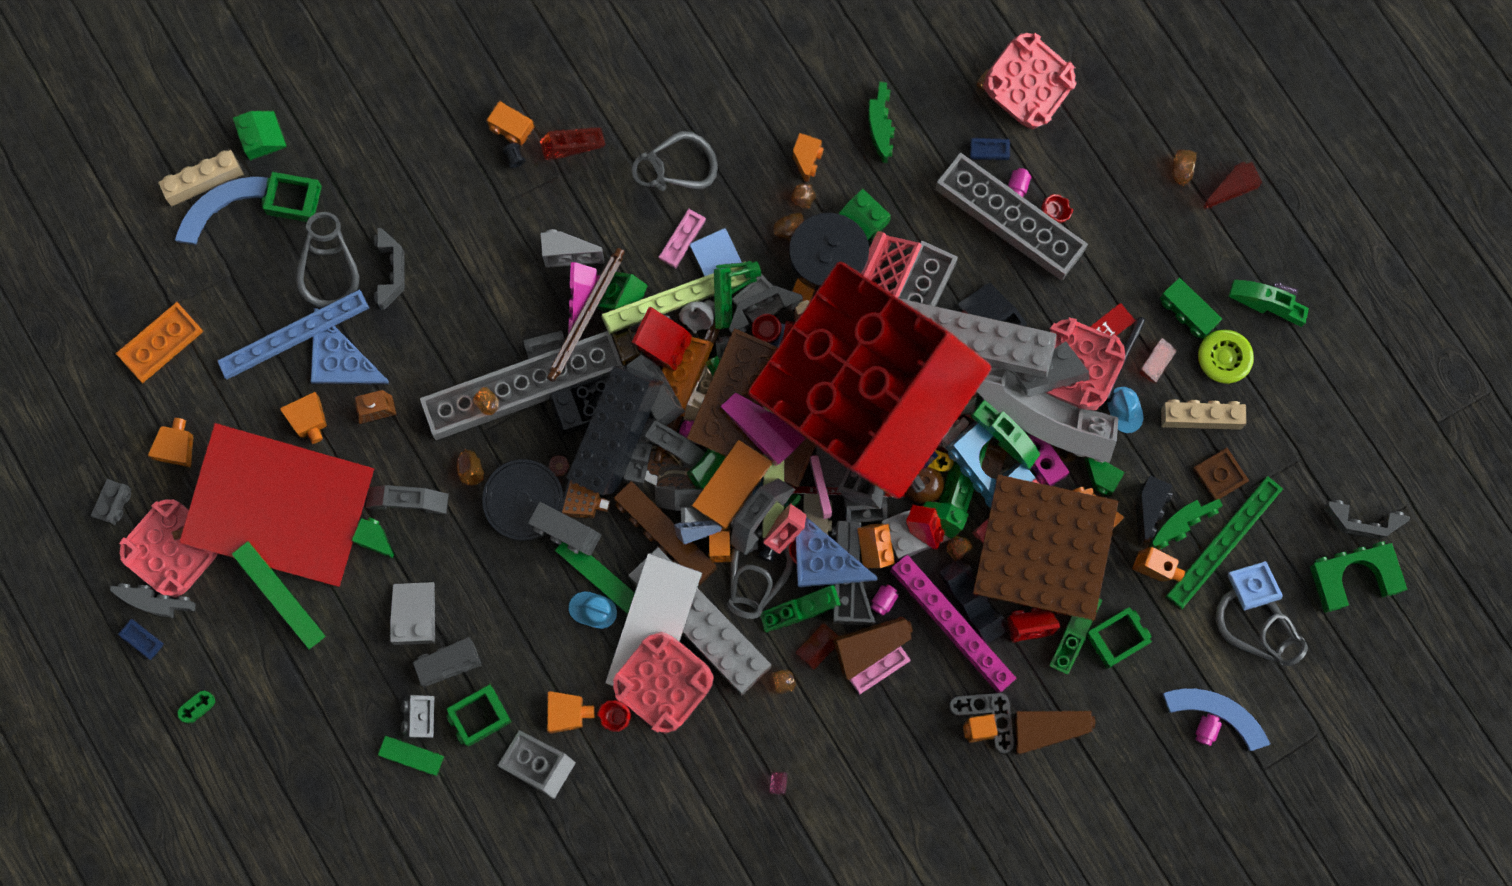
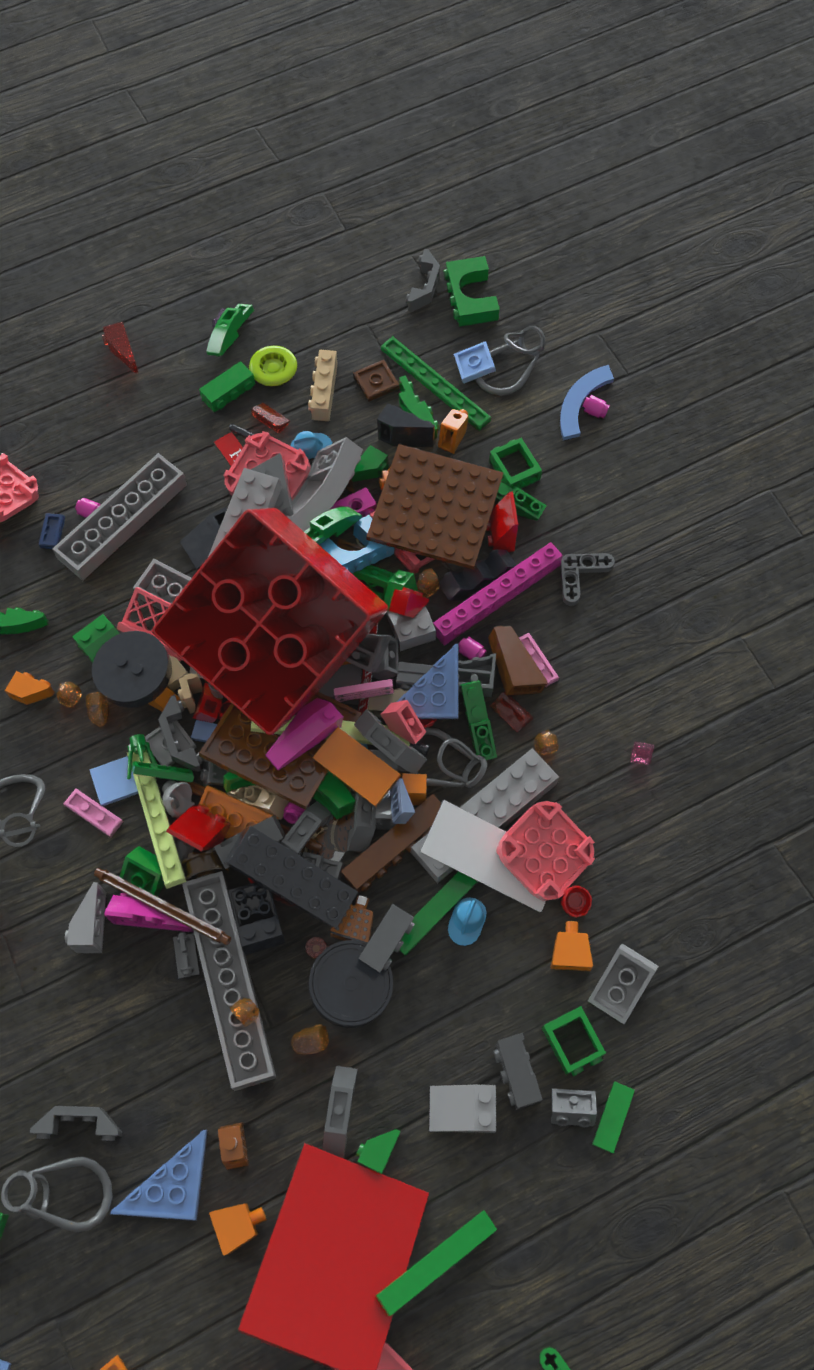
camera: 85 degrees left, 10 degrees down
medium blue tile [217,289,369,379] -> none
red hair [752,314,782,344] -> none
orange brick [857,524,895,568] -> none
orange brick [963,714,998,743] -> none
reddish brown slope [1015,711,1095,755] -> none
red hair [1041,194,1073,224] -> none
clear orange rock [1172,150,1197,185] -> none

